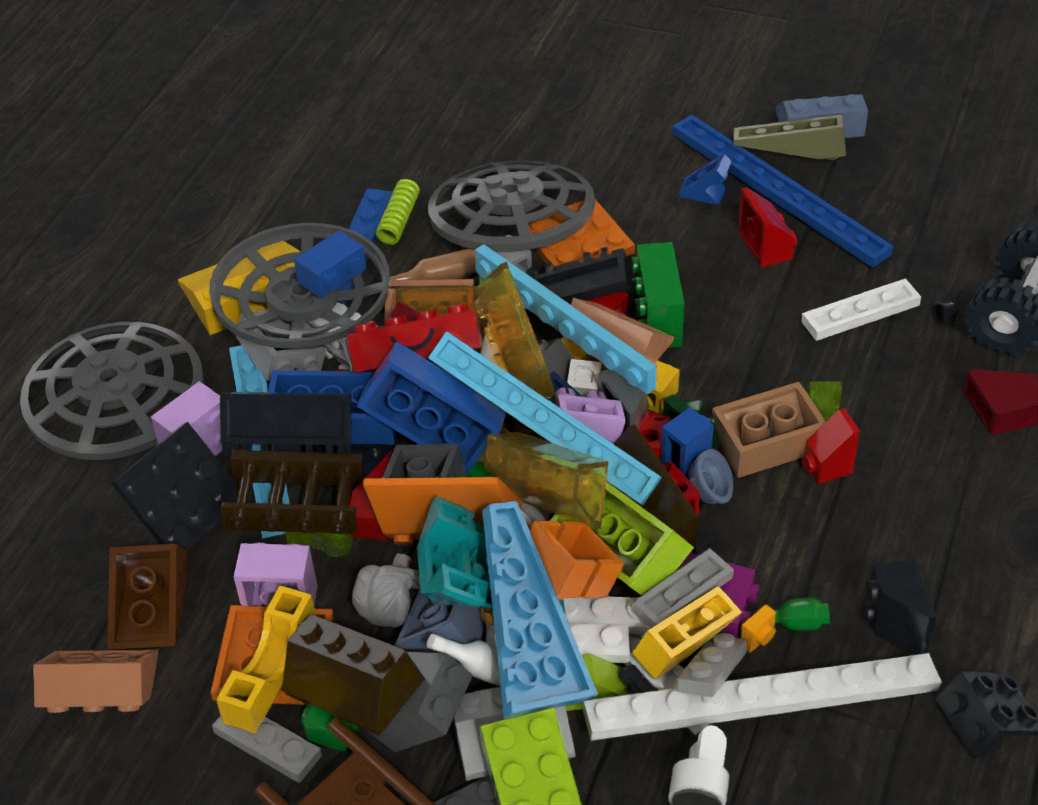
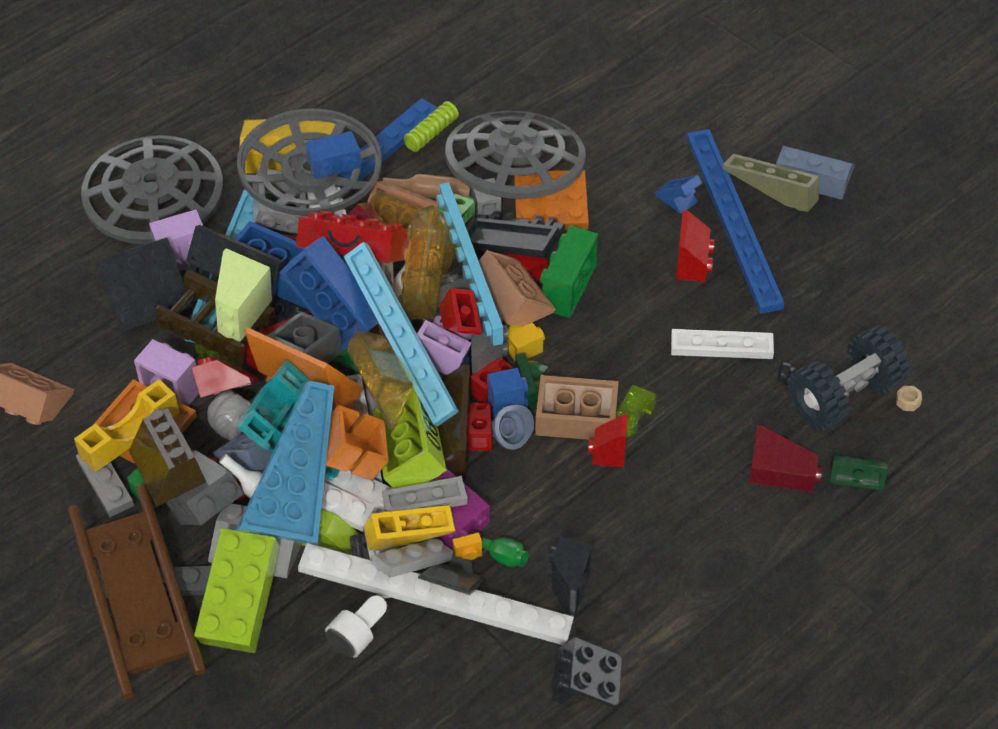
camera: 25 degrees right, 5 degrees up
reddish brown slope [107,543,187,650] -> none
none -> slope [192,356,259,398]
none -> yellowish green slope [215,249,272,342]
none -> pearl dark grey piece [418,556,486,595]
none -> red slope [439,288,482,335]

